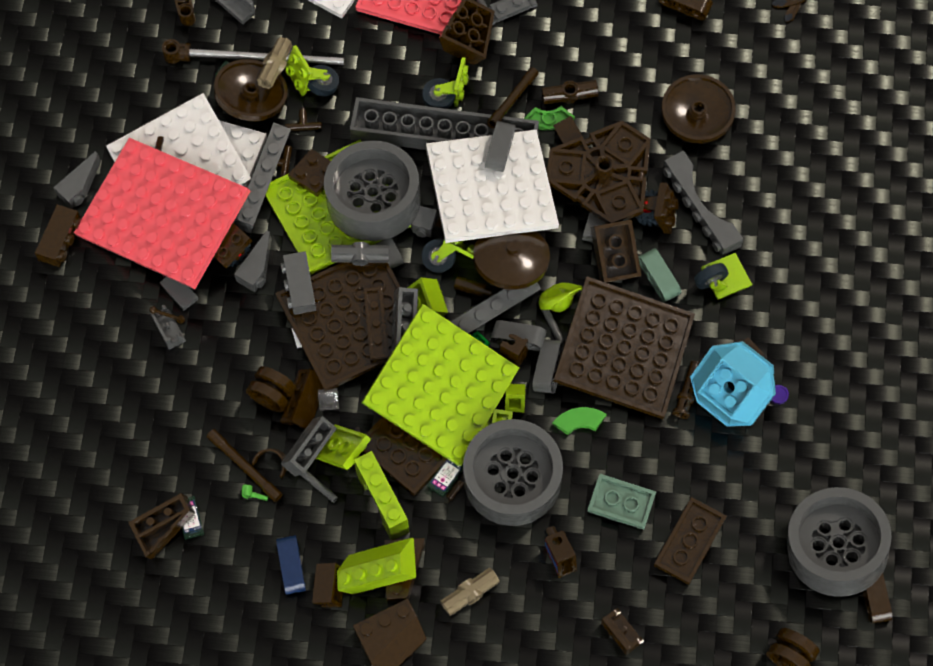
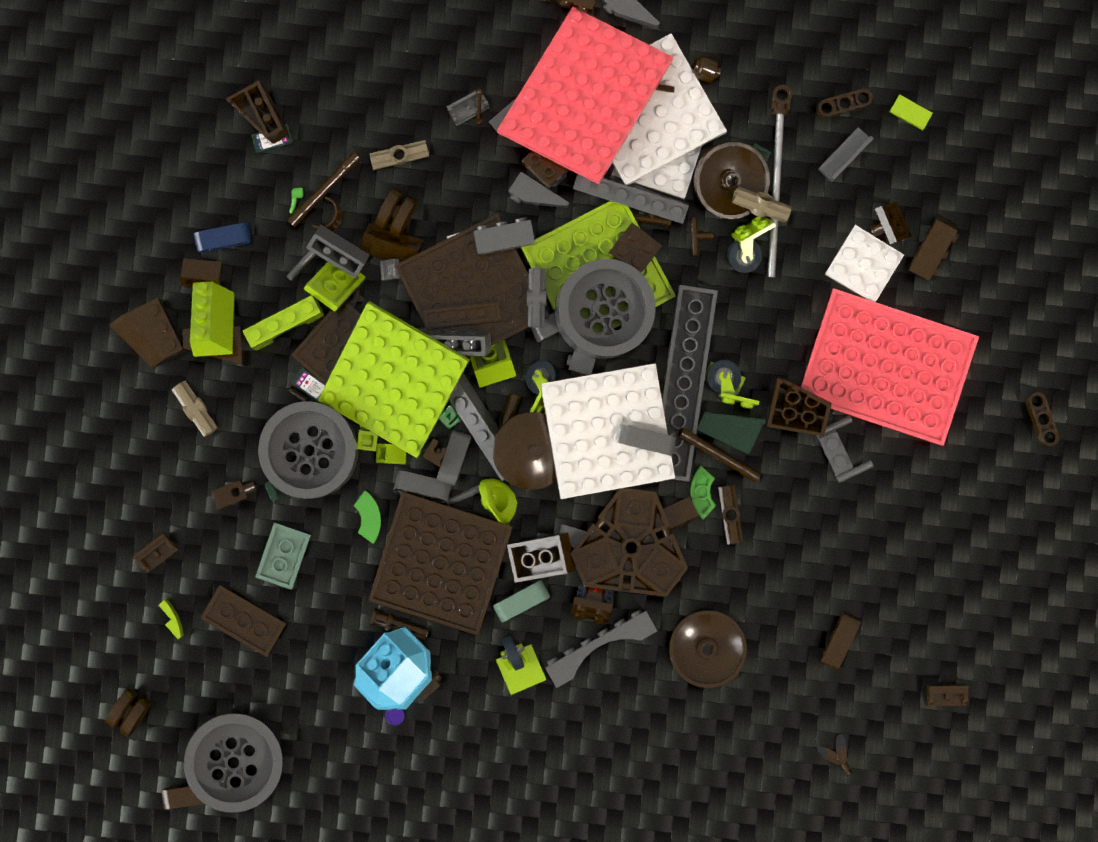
camera: 90 degrees right, 20 degrees up
none -> lime slope [159,599,184,639]
none -> clear green tile [265,481,280,501]
none -> dark tan piece [370,140,429,170]
none -> dark brown head [691,55,721,83]
none -> clear green wedge [697,412,765,455]

